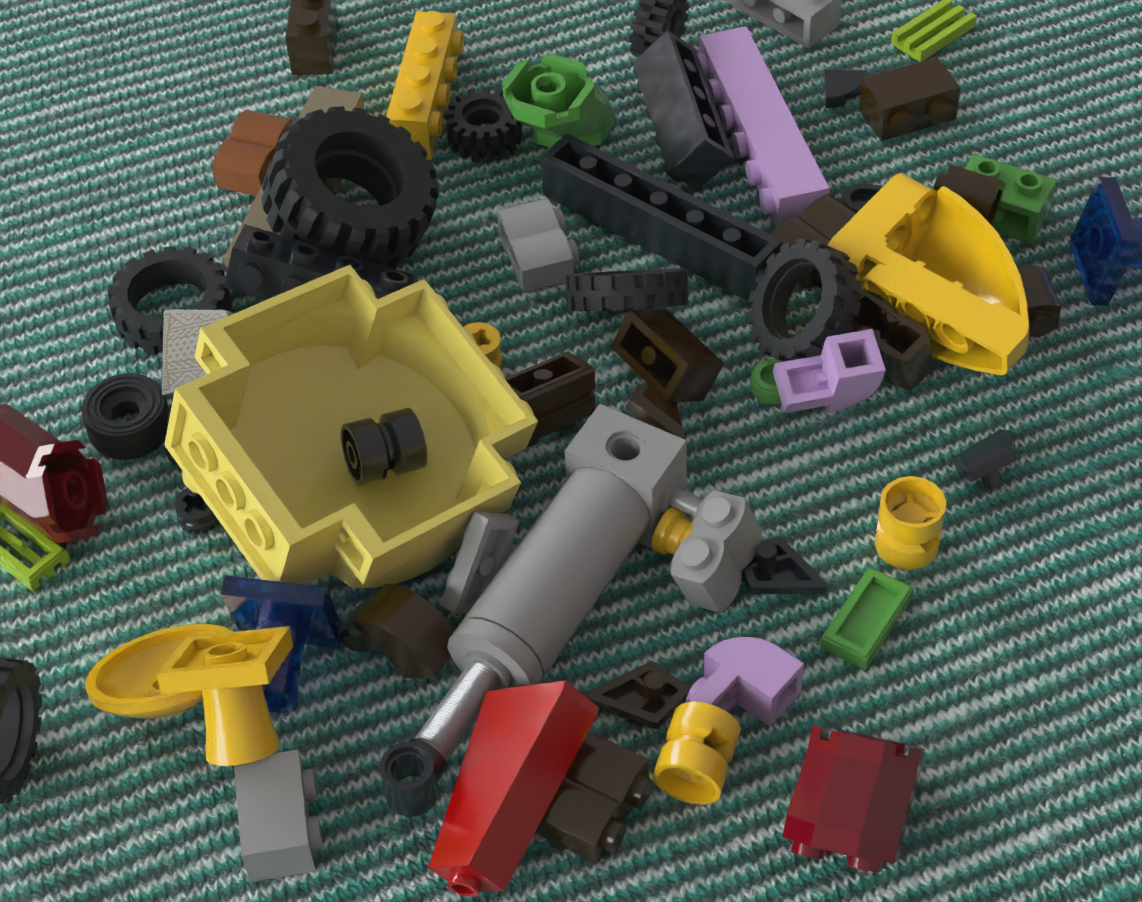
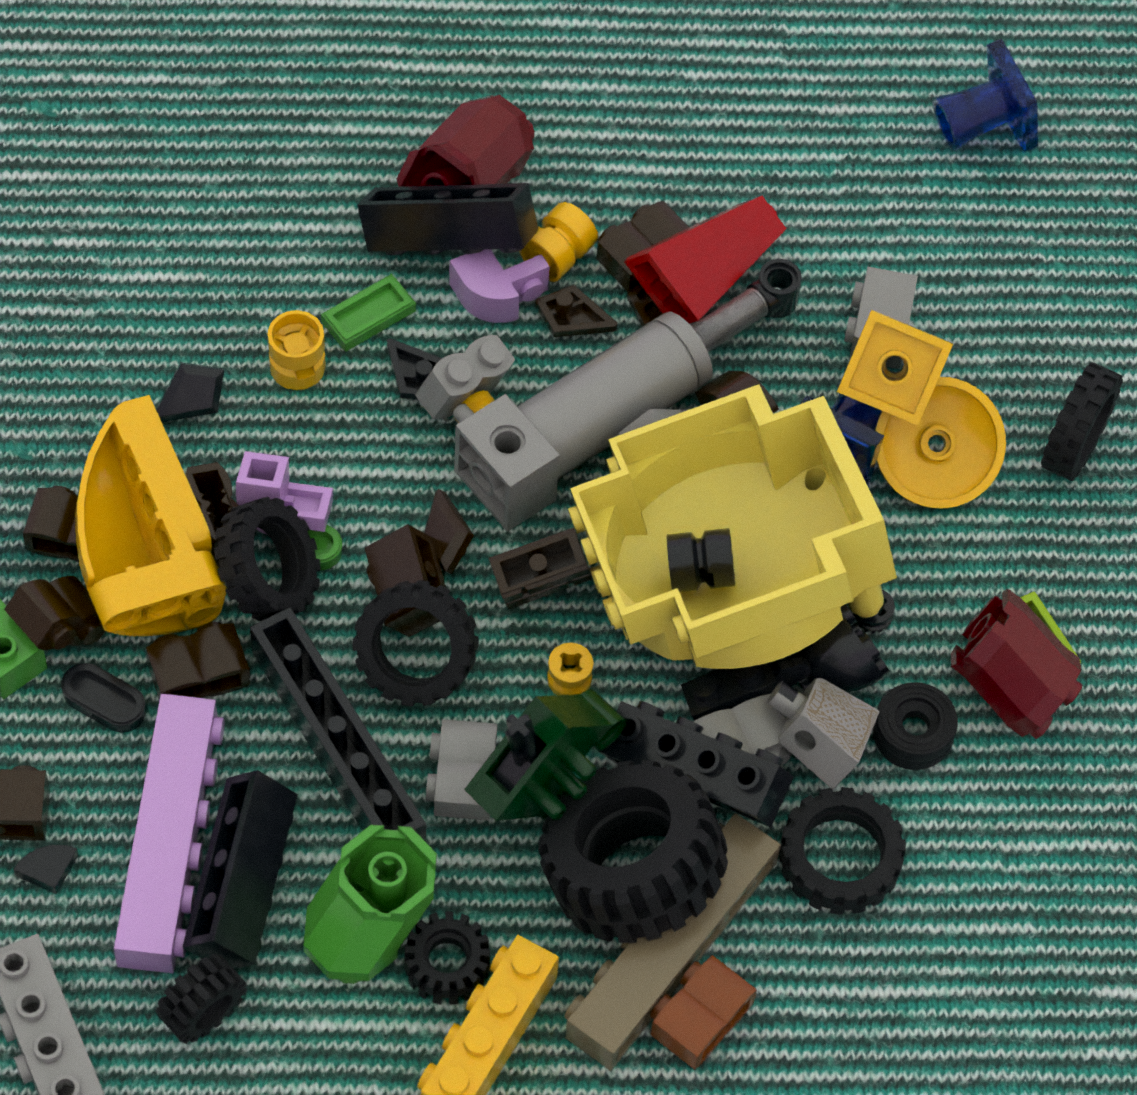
camera: 165 degrees left, 10 degrees up
none -> black brick [357,183,539,255]
none -> dark green piece [464,689,626,821]

